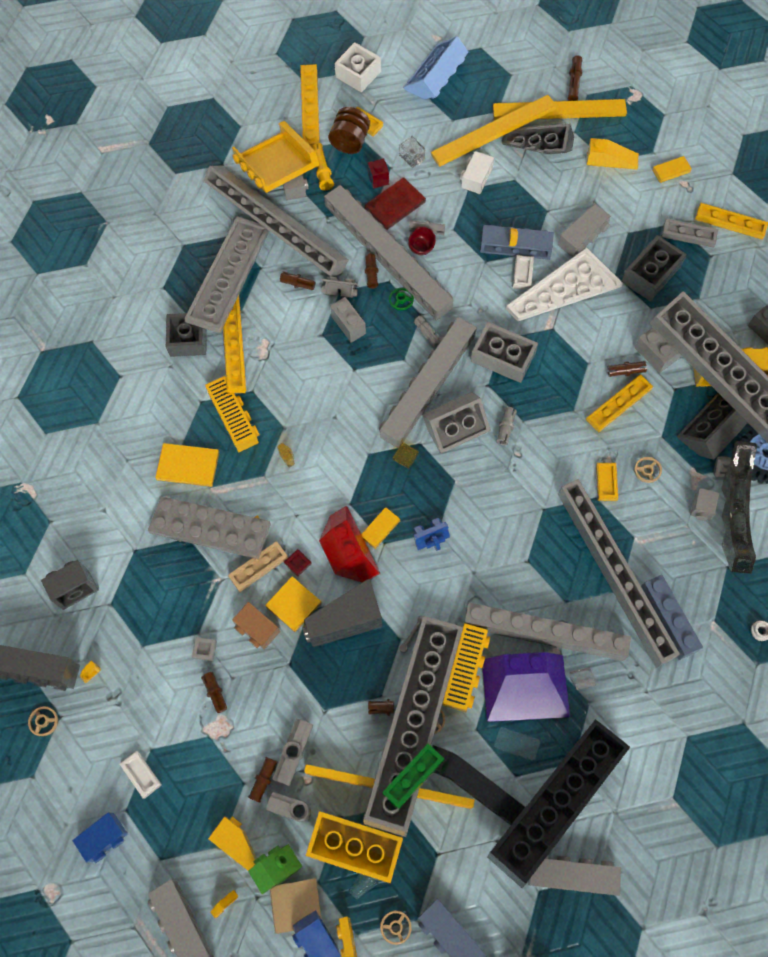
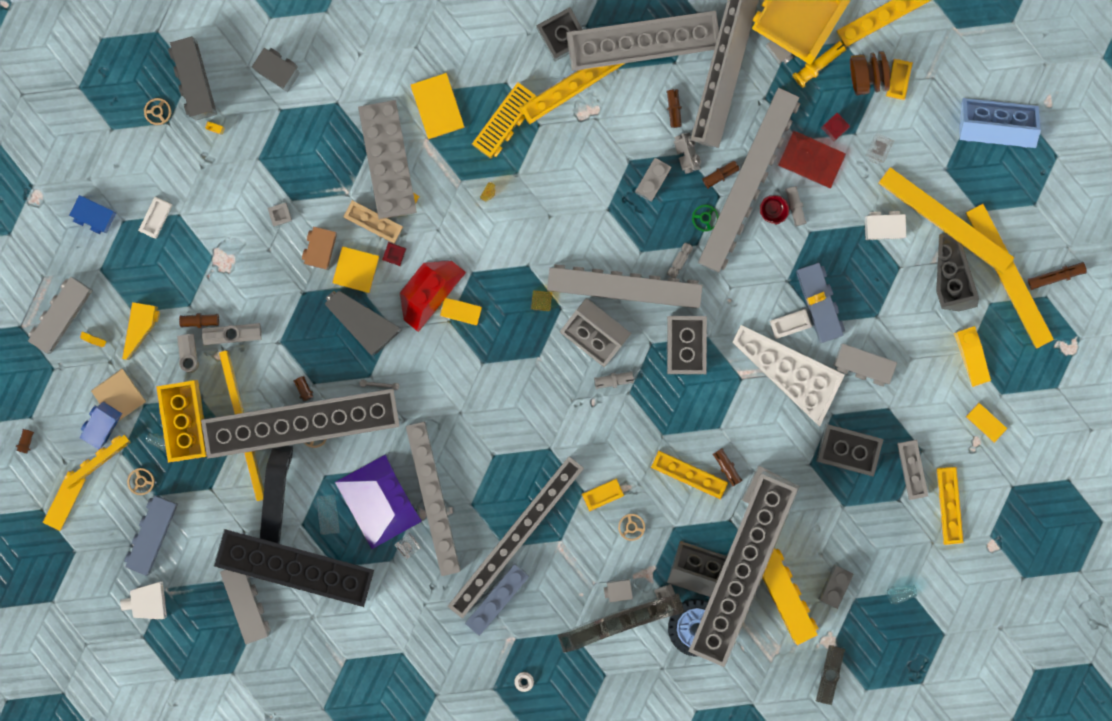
camera: 60 degrees right, 20 degrees up
reddish brown axle [201,672,227,713] -> none
bright green brick [248,844,303,895] -> none
white brick [335,42,381,93] -> none
green plate [382,744,444,810] -> none
blue hips [413,518,450,551] -> none
yellow brick [442,623,490,712] -> none

